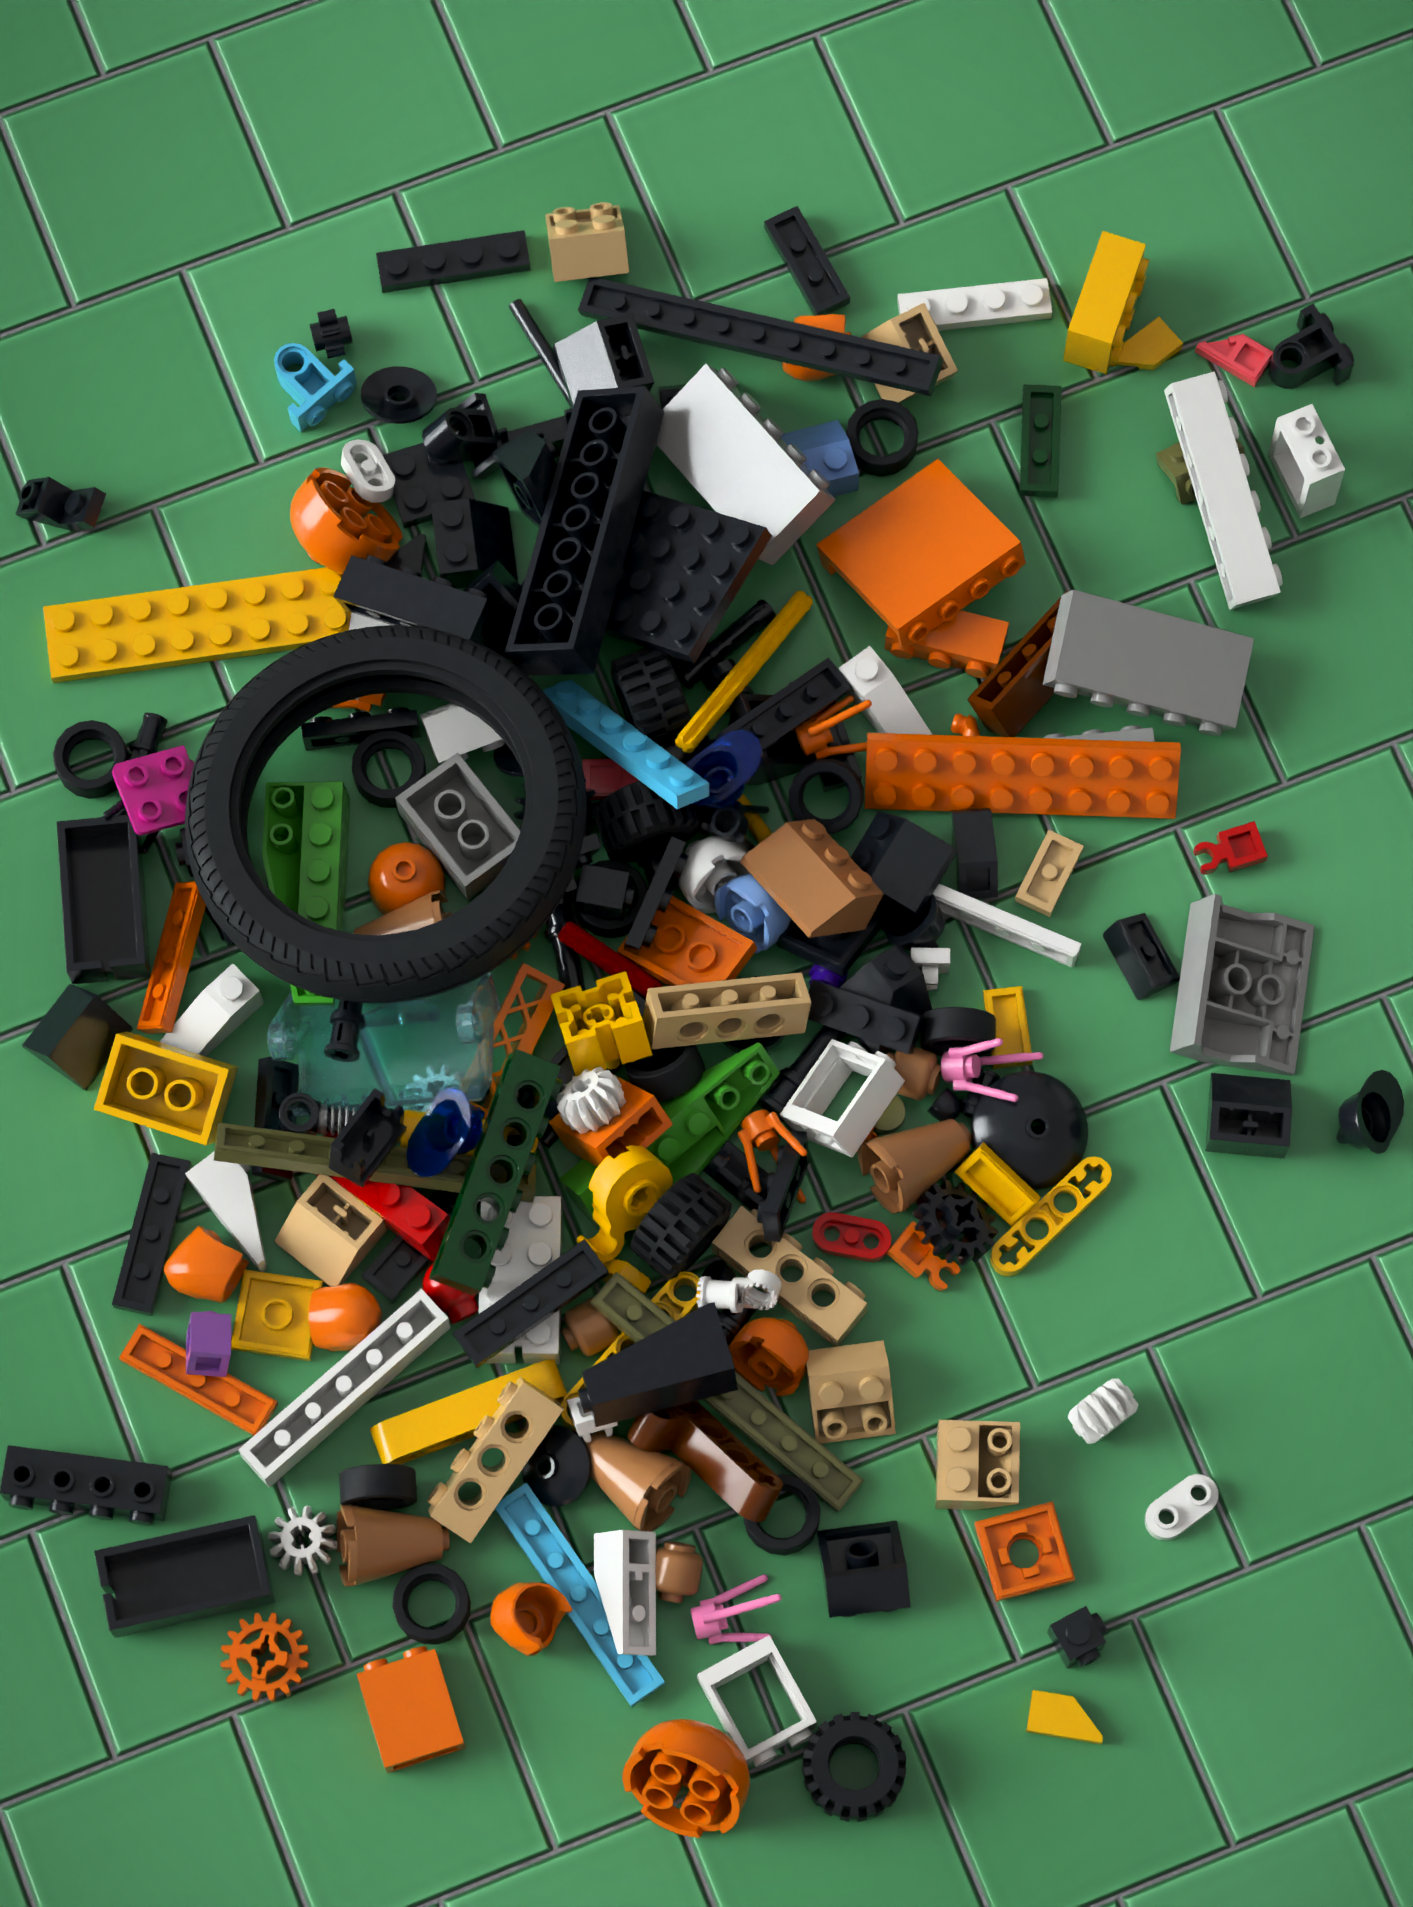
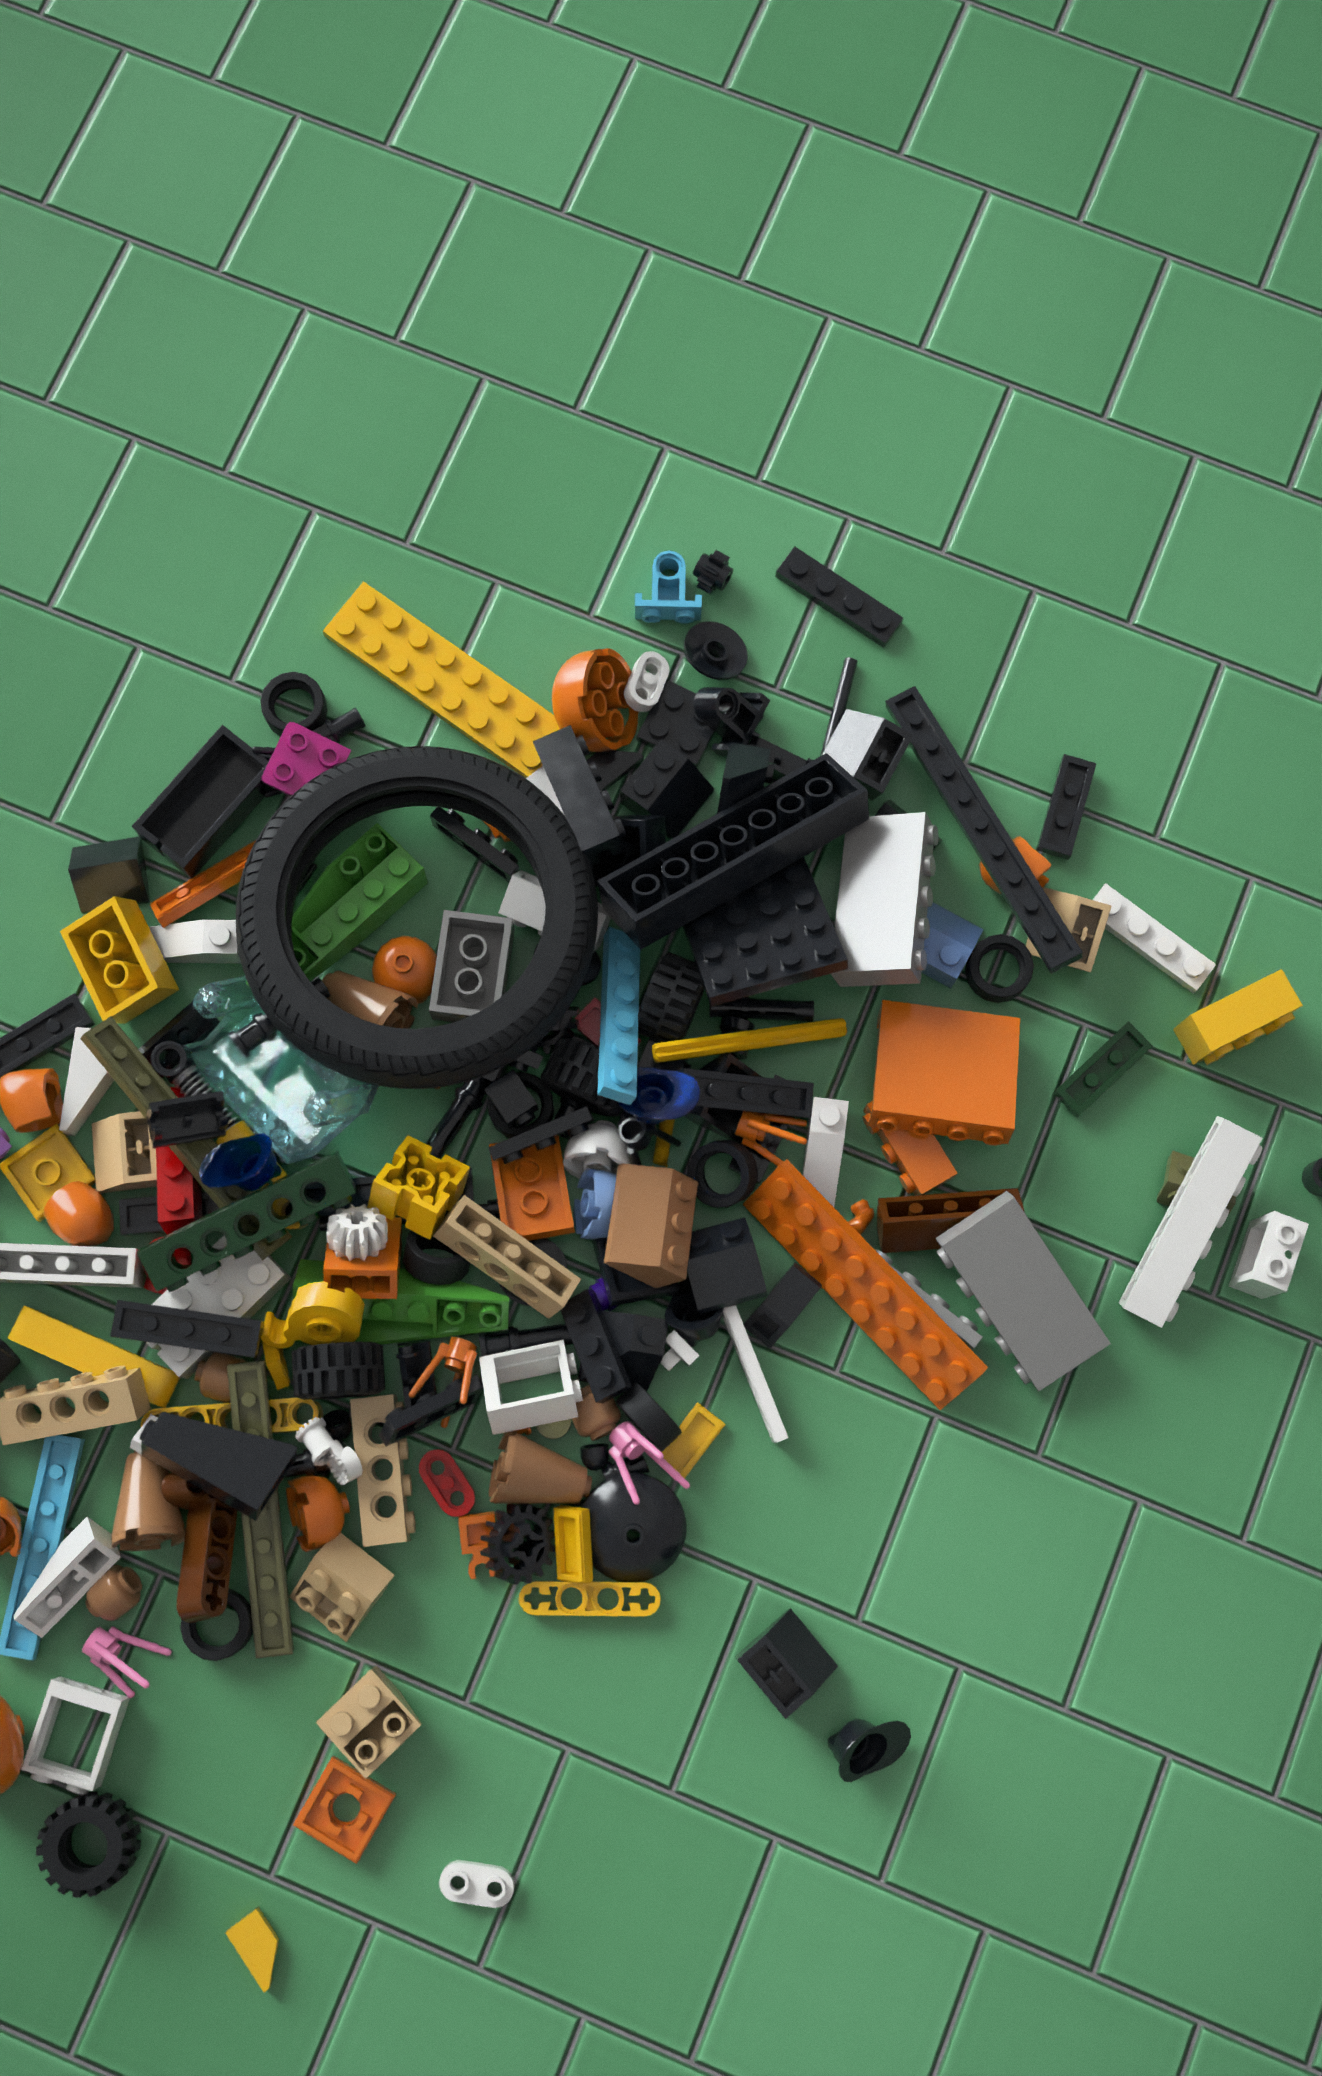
camera: 40 degrees right, 5 degrees up
black slope [16,477,106,531] -> none
black tyre [352,730,426,808] -> none
orange fence [453,963,565,1119] -> none
black dish [521,1425,592,1506] -> none
tan slope [545,202,629,282] -> none
red axle [558,922,663,999] -> none
black slope [817,1521,911,1618] -> none
tan plate [1015,830,1084,917] -> none
black brick [1047,1606,1108,1668] -> none
white gear [1068,1378,1139,1444] -> none
black slope [1103,912,1180,1000] -> none
yellow tile [1109,316,1183,370] -> none
light grey piece [1170,894,1315,1076] -> none
red plate [1193,821,1268,875] -> none
coral tile [1195,334,1273,387] -> none

